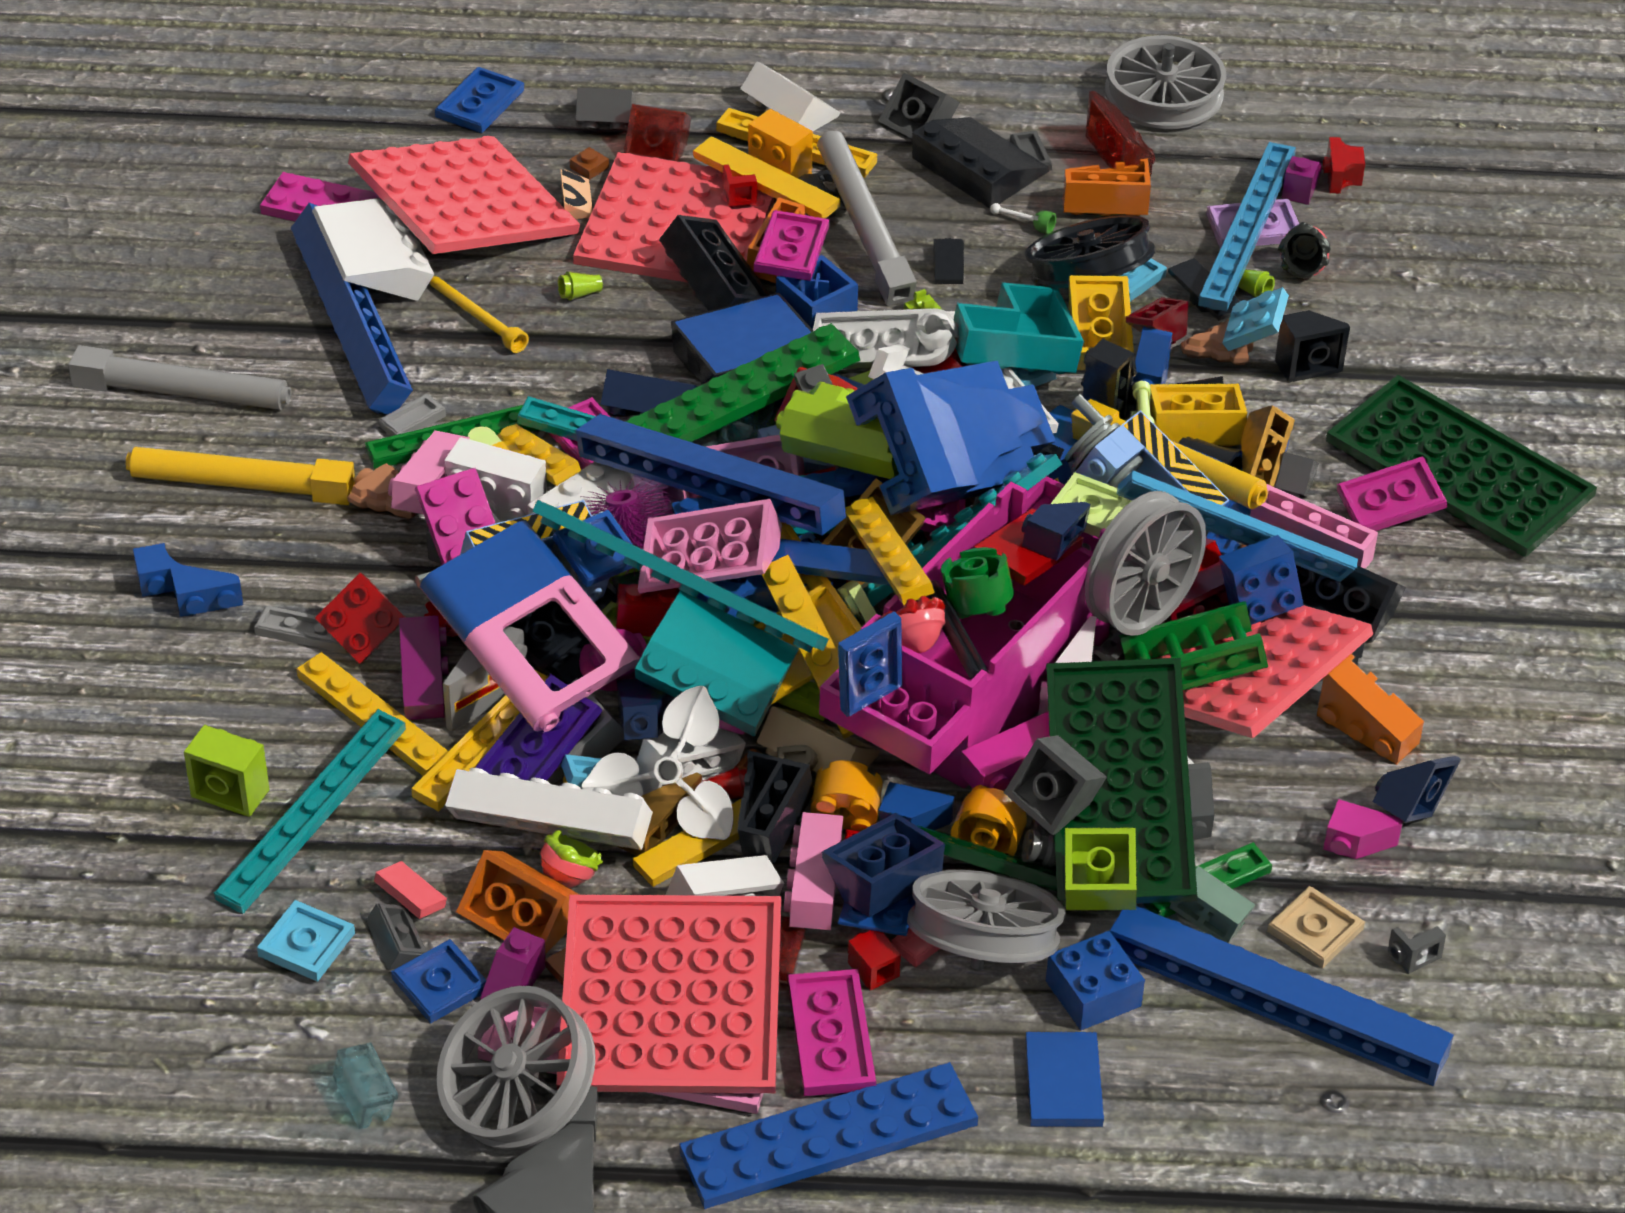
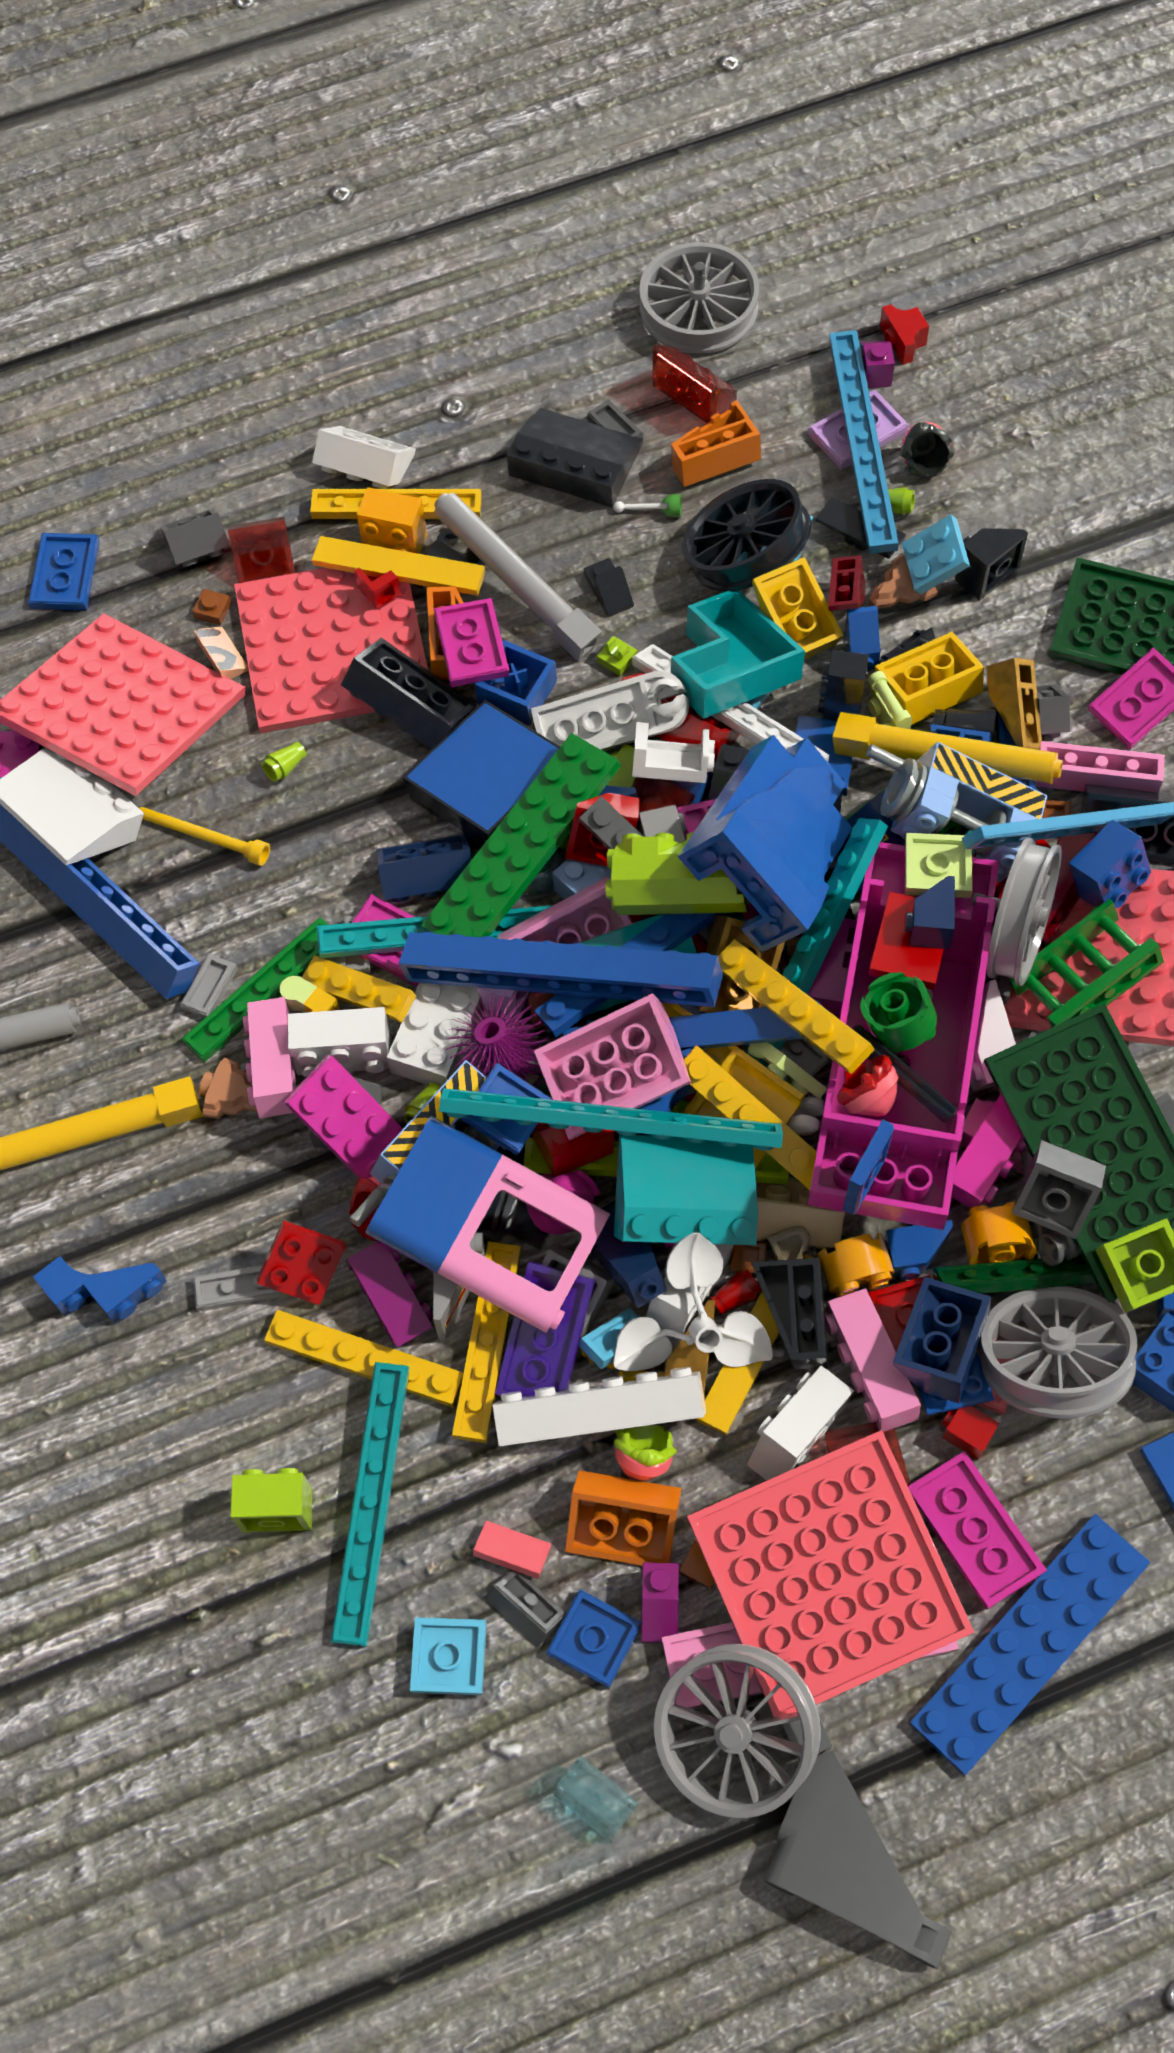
camera: 20 degrees left, 20 degrees up
dark grey slope [878,73,960,139] -> none

